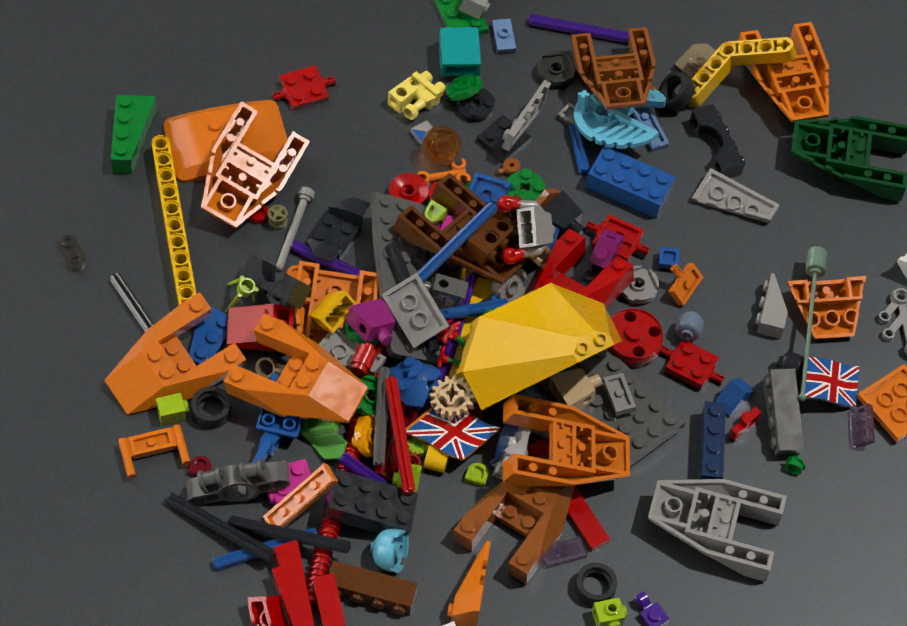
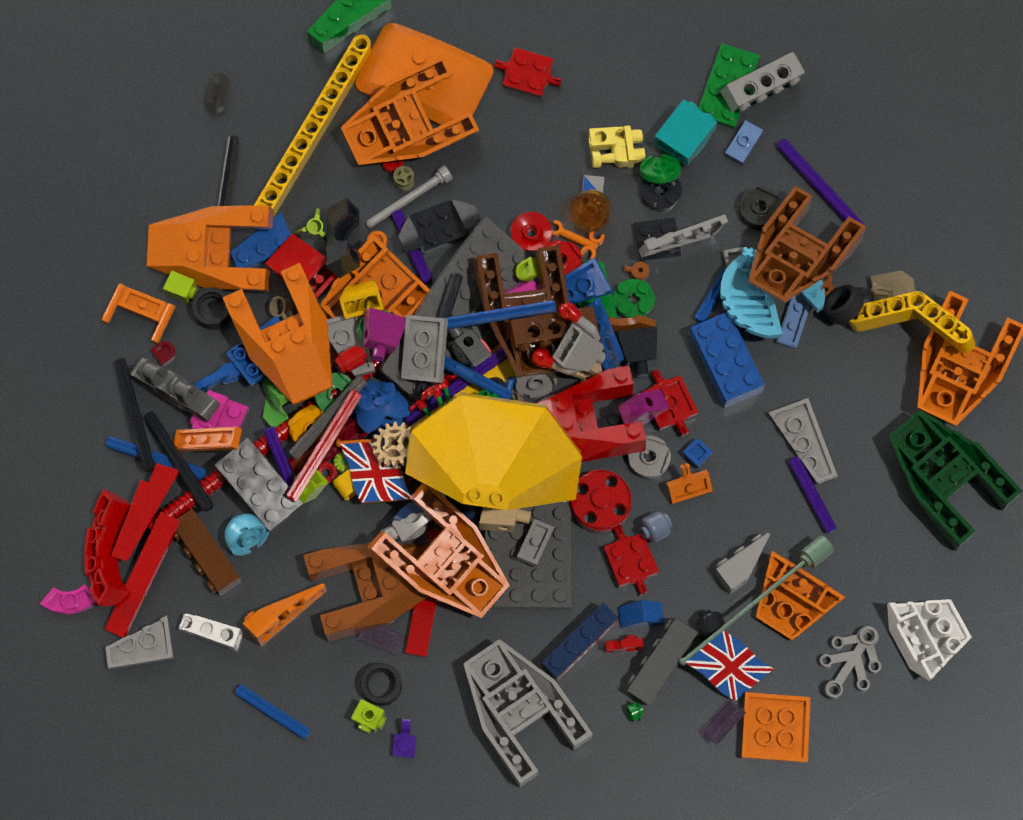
camera: 45 degrees right, 15 degrees up
lime tile [464,463,488,487] -> none
black arch [690,104,745,178] -> none
none -> dark purple axle [788,456,836,534]

